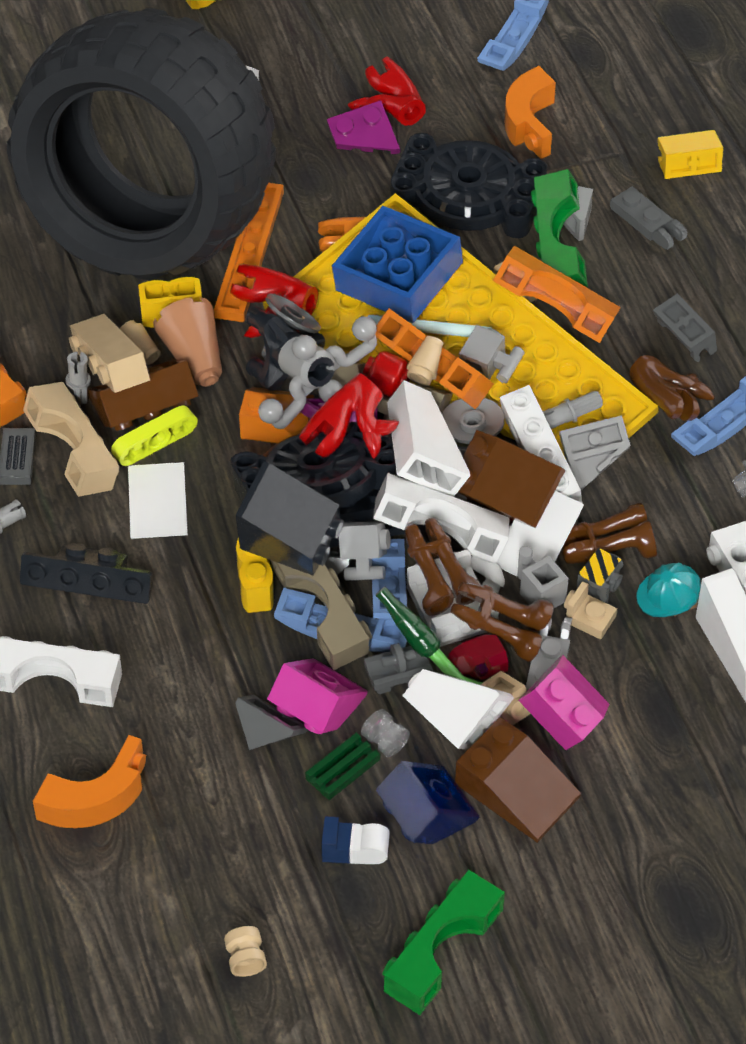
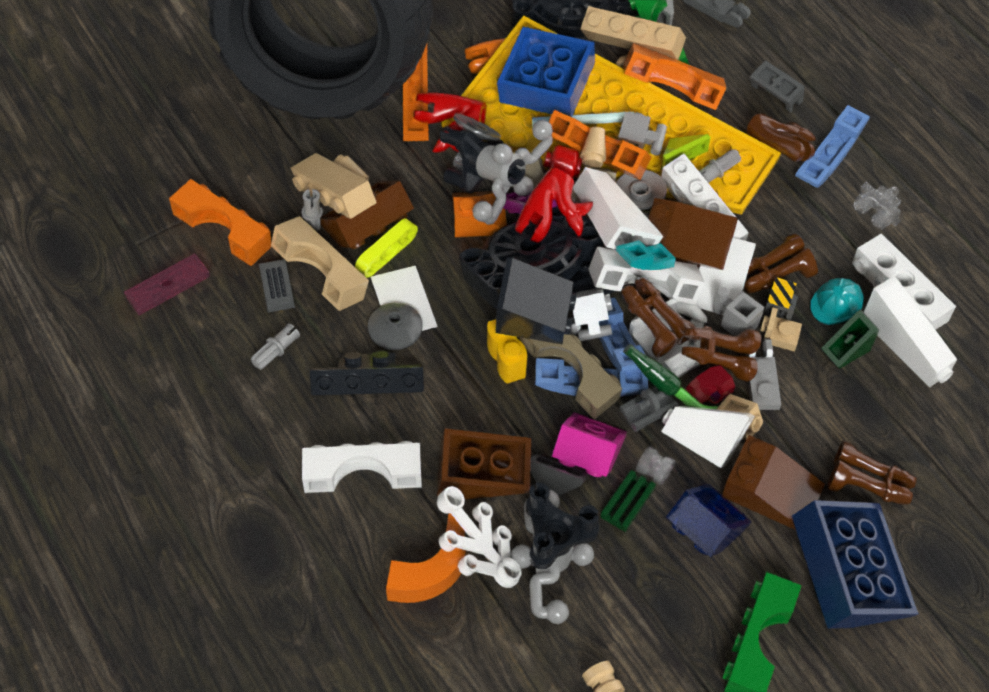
camera: 15 degrees left, 5 degrees up
yellow brick [138,277,202,328] -> none
nougat cone [153,297,222,387] -> none
leg [322,816,390,864] -> none
dark pink slope [518,655,610,750] -> none
light grey wing [559,415,631,490] -> none
none -> dark grey dish [368,303,423,350]
none -> reddish brown slope [437,428,531,500]
none -> white plant [437,486,521,588]
none -> wheel [511,483,599,624]
none -> tan brick [581,6,686,60]
none -> teal slope [616,240,676,270]
none -> lime slope [661,134,711,170]
none -> dark blue slope [792,500,918,628]
none -> dark green slope [821,310,879,368]
none -> reddish brown piece [827,440,917,505]

